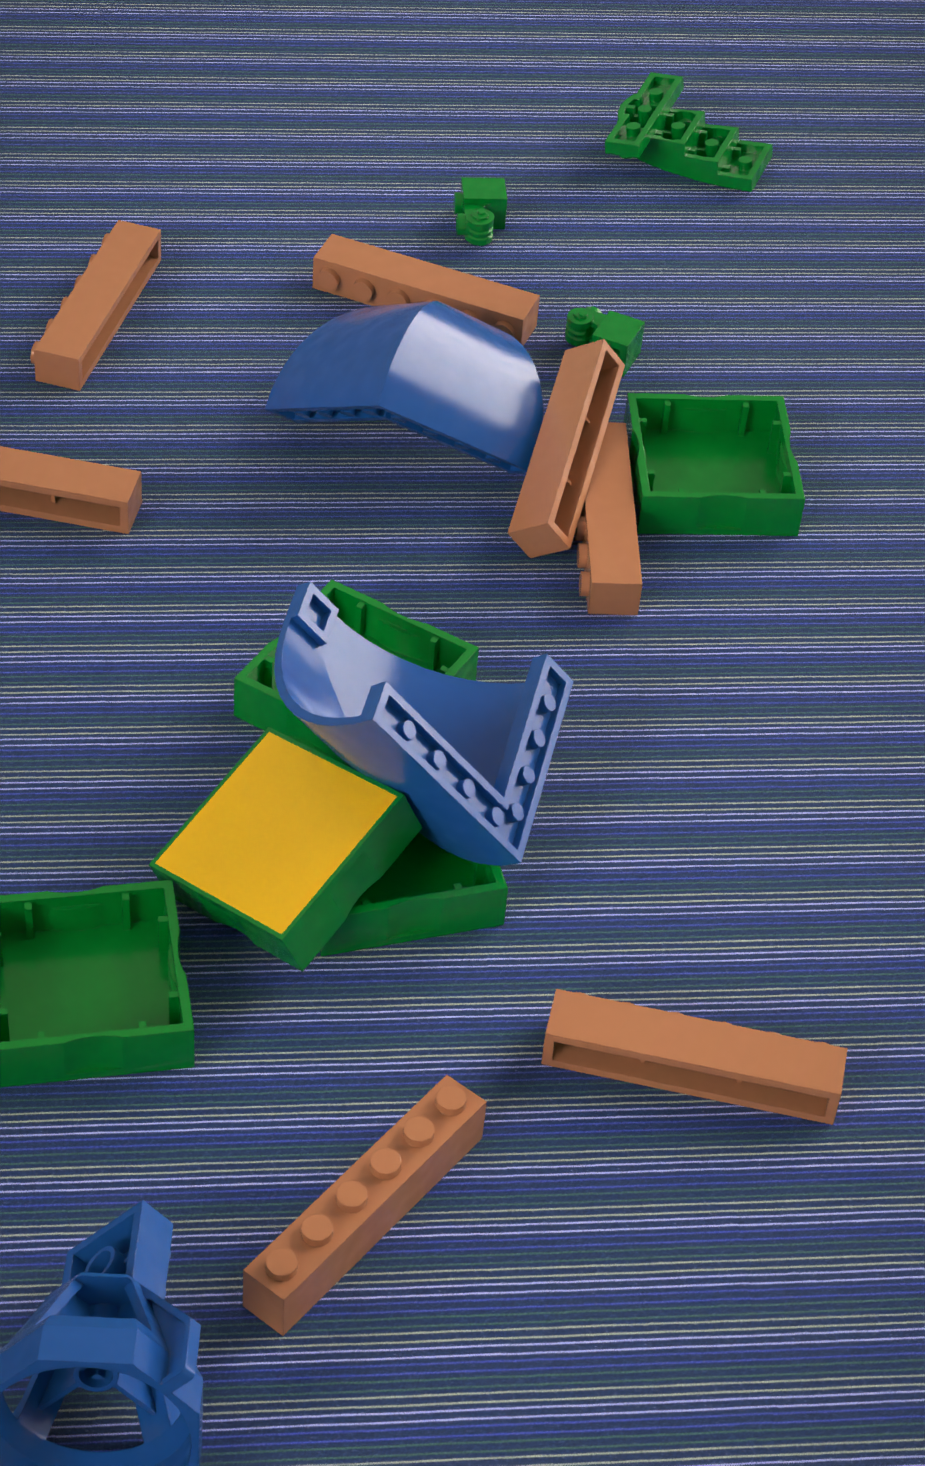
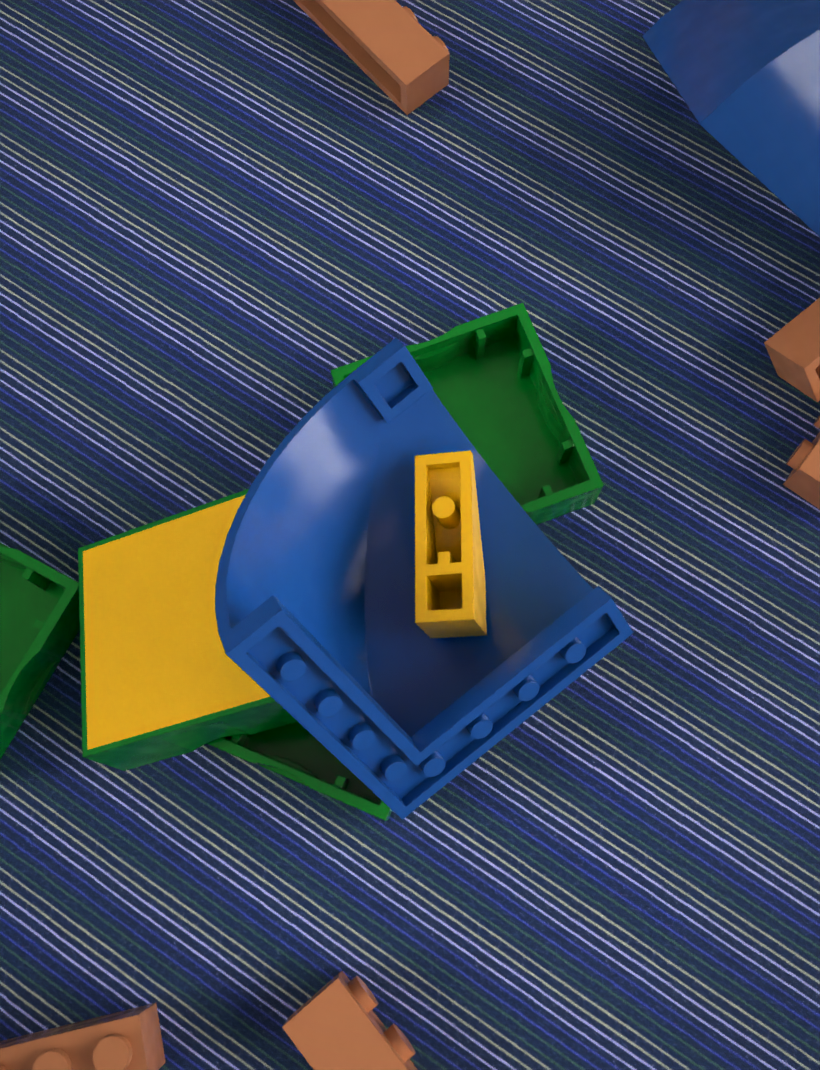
camera: 45 degrees right, 30 degrees up
none -> yellow slope [415,450,487,638]

